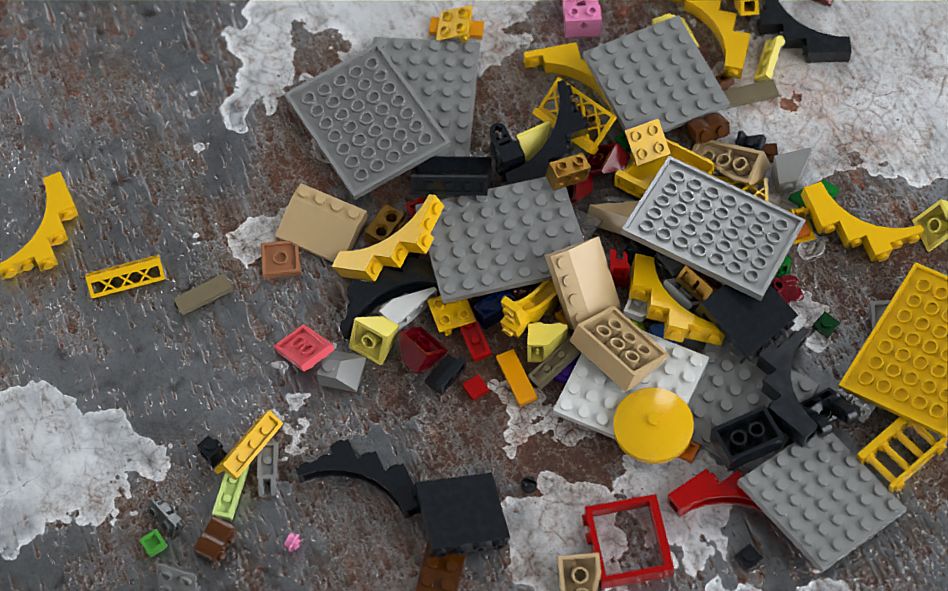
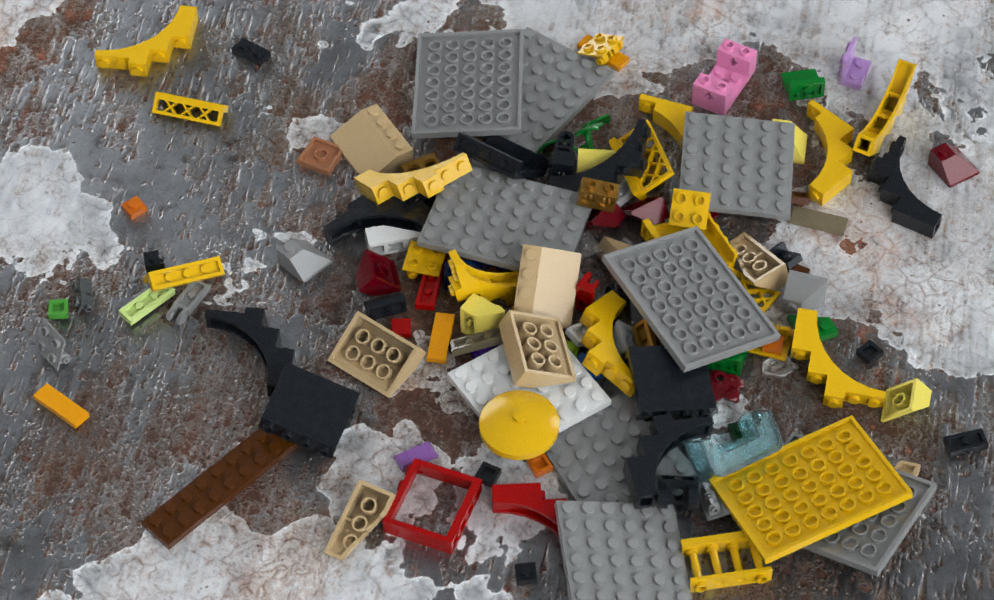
camera: 30 degrees right, 10 degrees down
dark tan tile [173,273,233,316] -> none
reddish brown brick [193,516,237,565] -> none
coral plate [273,324,335,372] -> none
bright pink plate [284,532,301,552] -> none
light yellow slope [348,316,399,365] -> none
black hinge [521,476,537,494] -> none
reddish brown brick [686,112,730,143] -> none
black brick [710,405,784,472] -> none
light yellow plate [753,35,785,83] -> none
none -> orange plate [121,196,147,220]
none -> black plate [232,37,271,67]
none -> tan slope [327,311,426,398]
none -> medium lavender tile [394,441,438,473]
none -> black plate [474,461,502,488]
none -> green plant [537,114,611,155]
none -> clear light blue windscreen [684,410,783,477]
none -> black plate [856,340,884,366]

